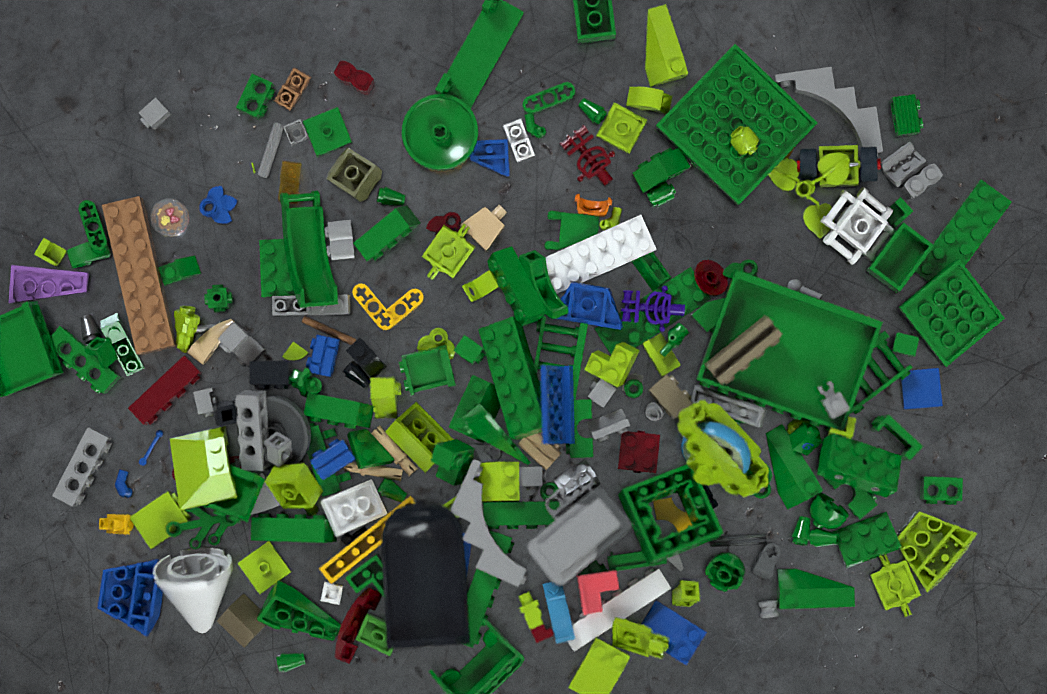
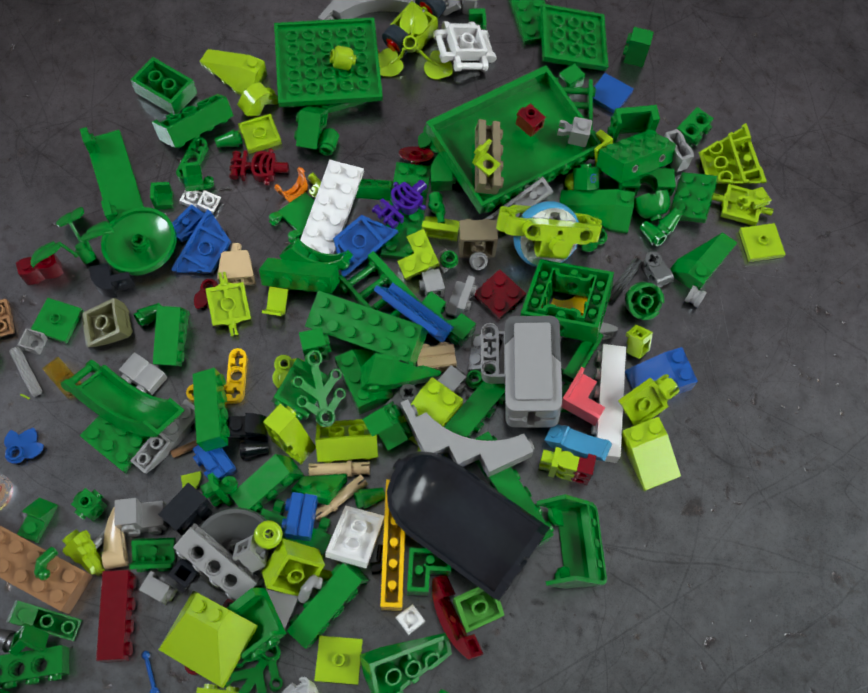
camera: 55 degrees left, 20 degrees down
green piece [866,222,934,293] -> none
none -> green plant [31,207,114,268]
none -> green arm [34,547,58,581]
none -> black brick [89,263,135,298]
none -> green bracket [129,537,177,572]
none -> green panel [150,182,174,210]
none -> green wedge [152,94,234,148]
none -> blue wing [171,209,232,274]
none -> green panel [181,162,204,191]
none -> green brick [192,367,230,452]
none -> lime head [253,520,283,550]
none -> green plant [291,350,346,427]
none -> light grey arm [298,575,323,603]
none -> lime bracket [472,139,501,176]
none -> dark red brick [515,103,546,137]
none -> green brick [623,27,654,68]
none -> light grey brick [664,129,694,172]
none -> lime plate [736,187,772,211]
none -> lime plate [739,223,786,262]

